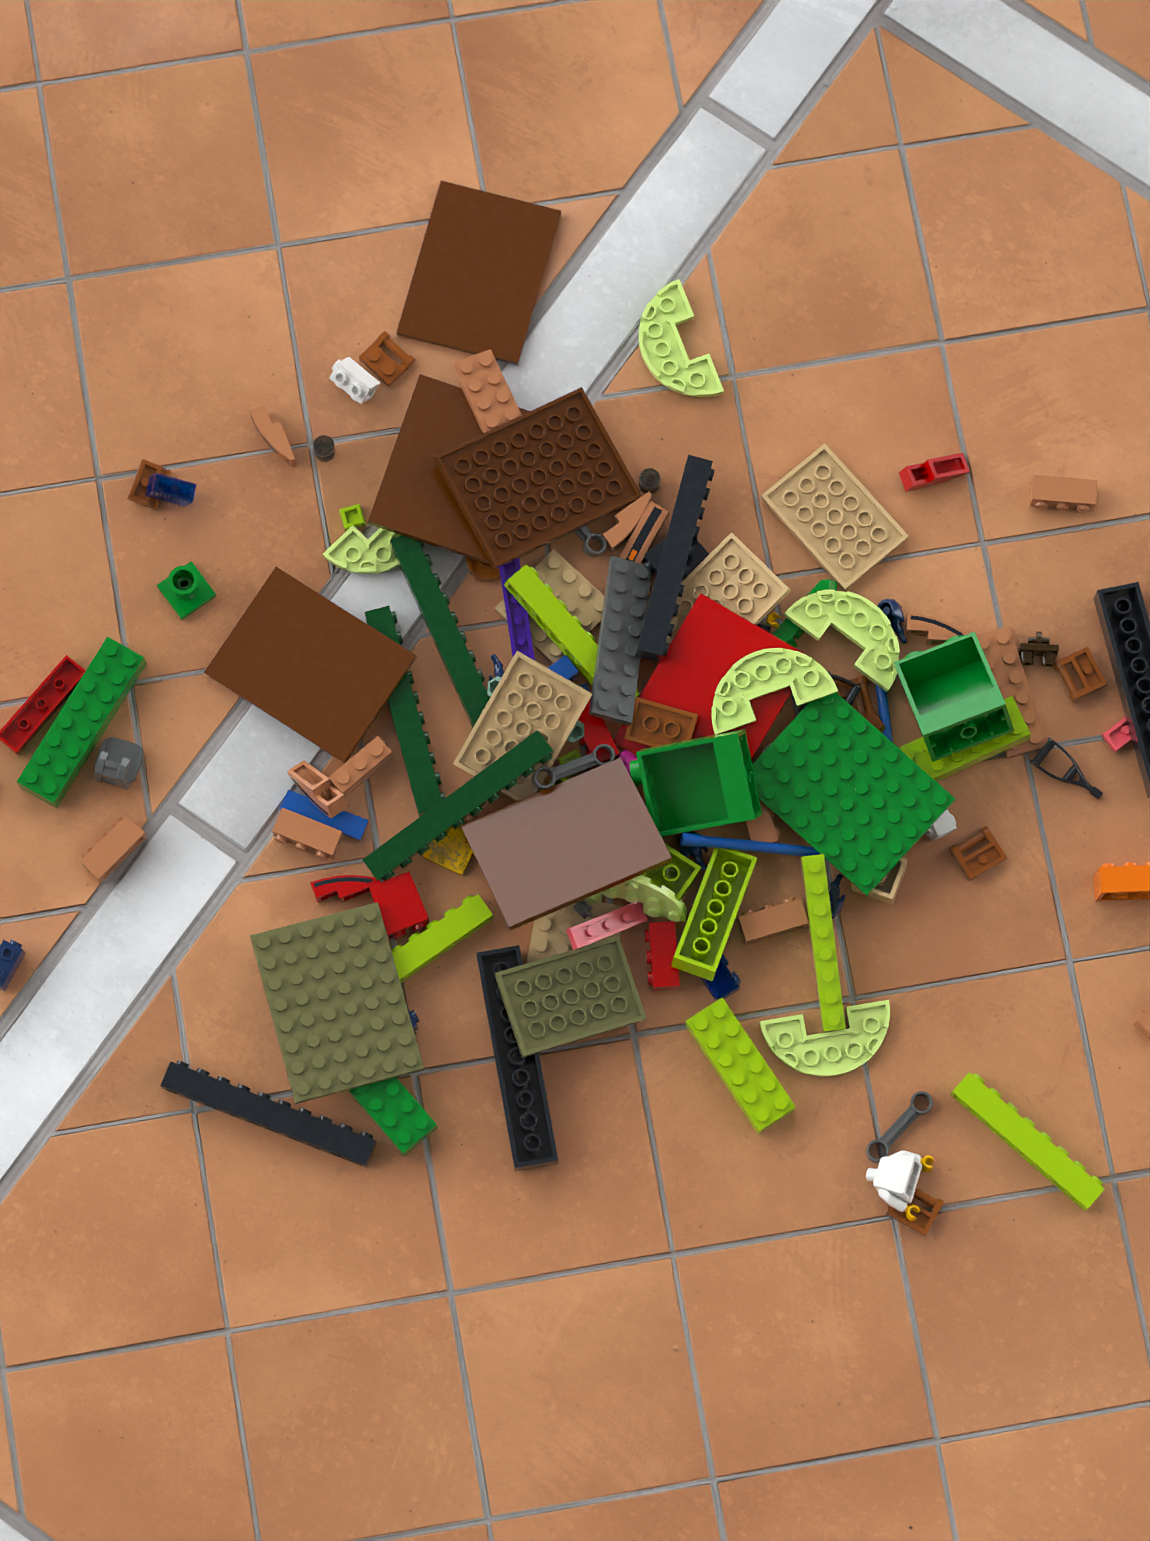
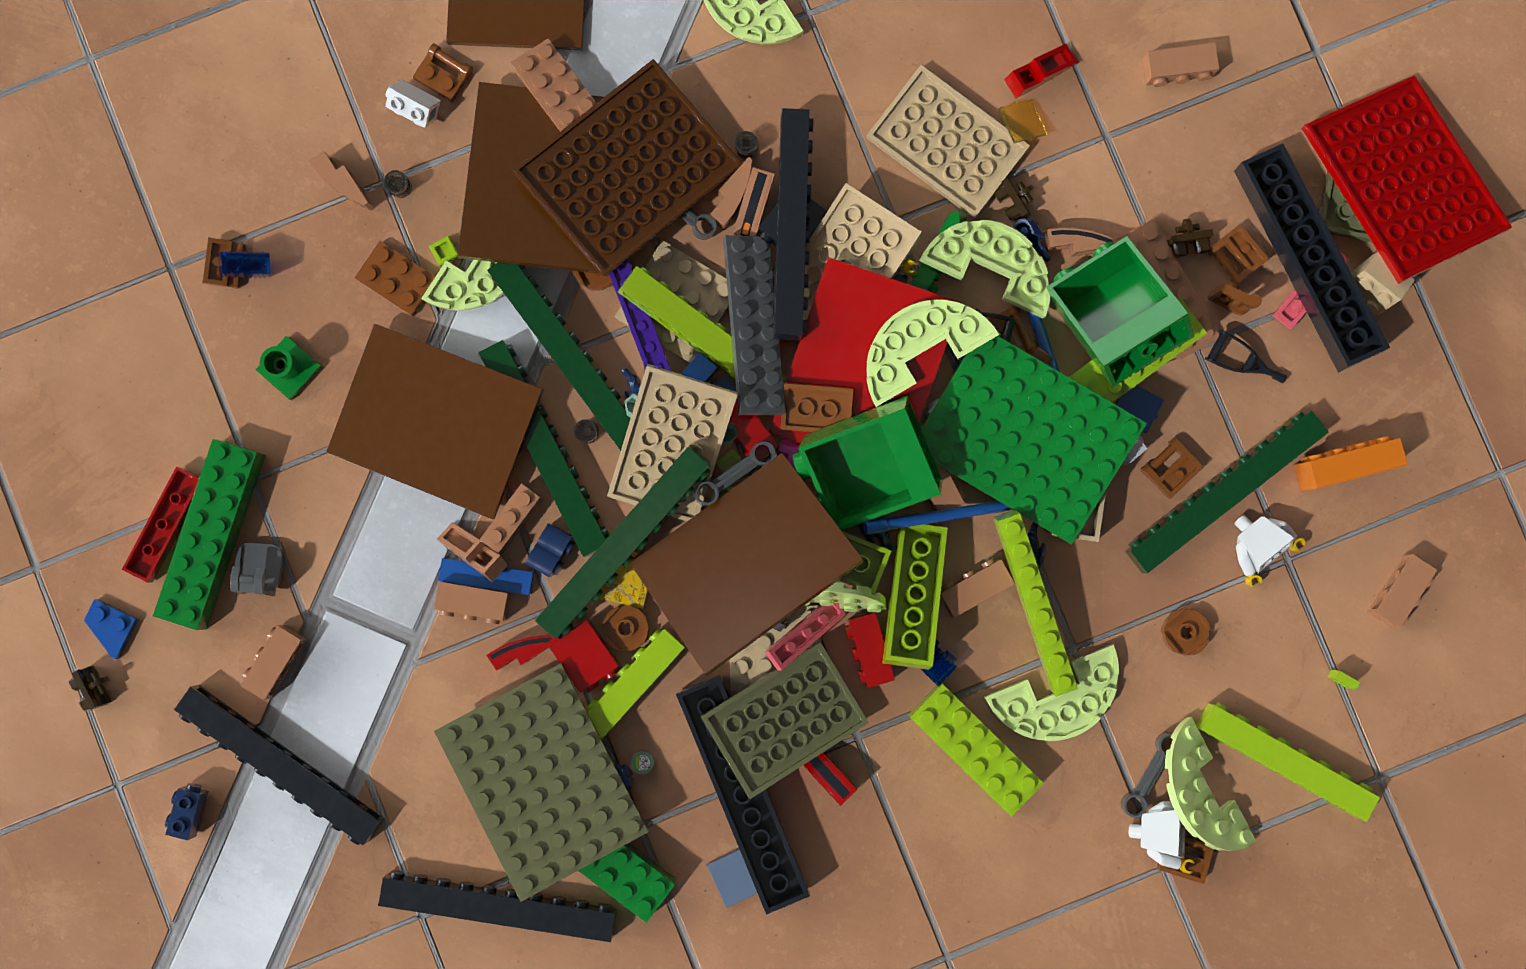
camera: 10 degrees left, 10 degrees up
none -> black brick [174,685,385,845]
none -> dark orange plate [355,241,435,316]
none -> dark blue brick [525,523,575,577]
none -> clear smoke wheel [574,419,599,444]
none -> dark orange plate [603,605,649,651]
none -> tile [631,750,654,775]
none -> sand blue tile [707,849,757,908]
none -> red slope [803,752,857,806]
none -> dark brown hips [994,178,1035,221]
none -> clear yellow piece [998,99,1048,143]
none -> blue piece [1116,385,1164,433]
none -> dark green brick [1125,410,1329,573]
none -> dark orange plate [1161,609,1210,655]
none -> yellowish green plate [1165,717,1256,851]
none -> dark orange plate [1207,282,1262,316]
none -> white torso [1235,515,1306,588]
none -> lime tile [1327,669,1360,690]

